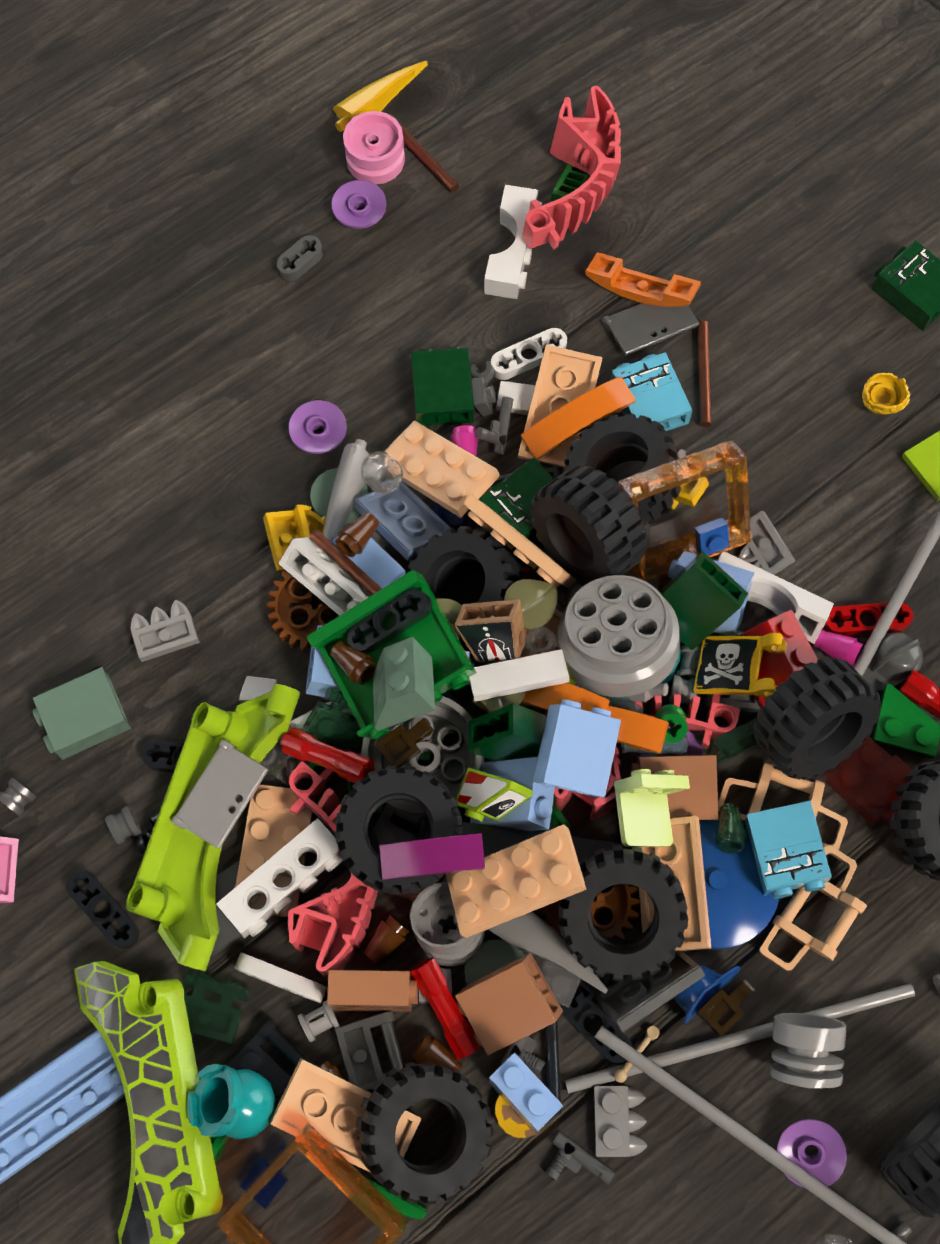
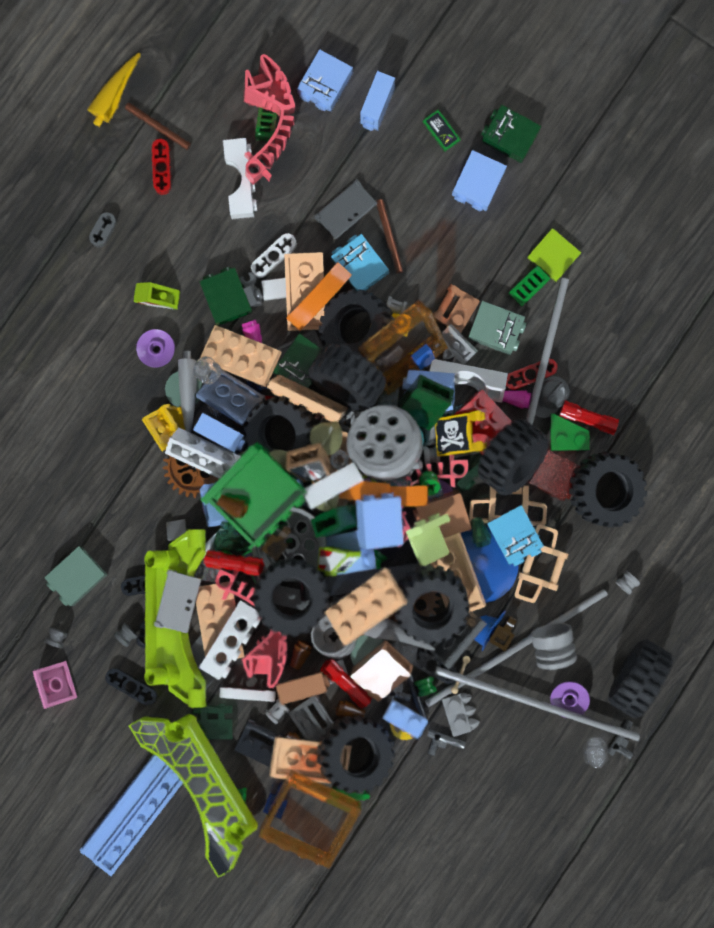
camera: 15 degrees left, 15 degrees up
light grey plate [131,600,200,662] -> none
teal tile [187,1064,276,1140] -> none
copper bar [310,530,383,595] -> none
medium lavender dish [332,180,387,229] -> none
reddish brown cone [335,512,379,557] -> none
bright pink wheel [343,111,405,184] -> none
black beam [347,589,432,653] -> none
sand green slope [373,637,435,731] -> none
magenta slope [379,833,485,880] -> none
dark grey hose [475,397,514,456] -> none
orange slope [585,252,701,307] -> none
yellow hair [862,373,910,415] -> none
none -> lime slope [134,282,180,309]
none -> red beam [152,139,171,195]
none -> light blue brick [297,49,353,112]
none -> light blue brick [360,71,395,130]
none -> green wheel [414,676,437,697]
none -> tile [423,110,461,152]
none -> nougat plate [431,284,480,333]
none -> light blue brick [452,150,507,211]
none -> sand green brick [468,301,527,355]
none -> green slope [509,265,550,307]

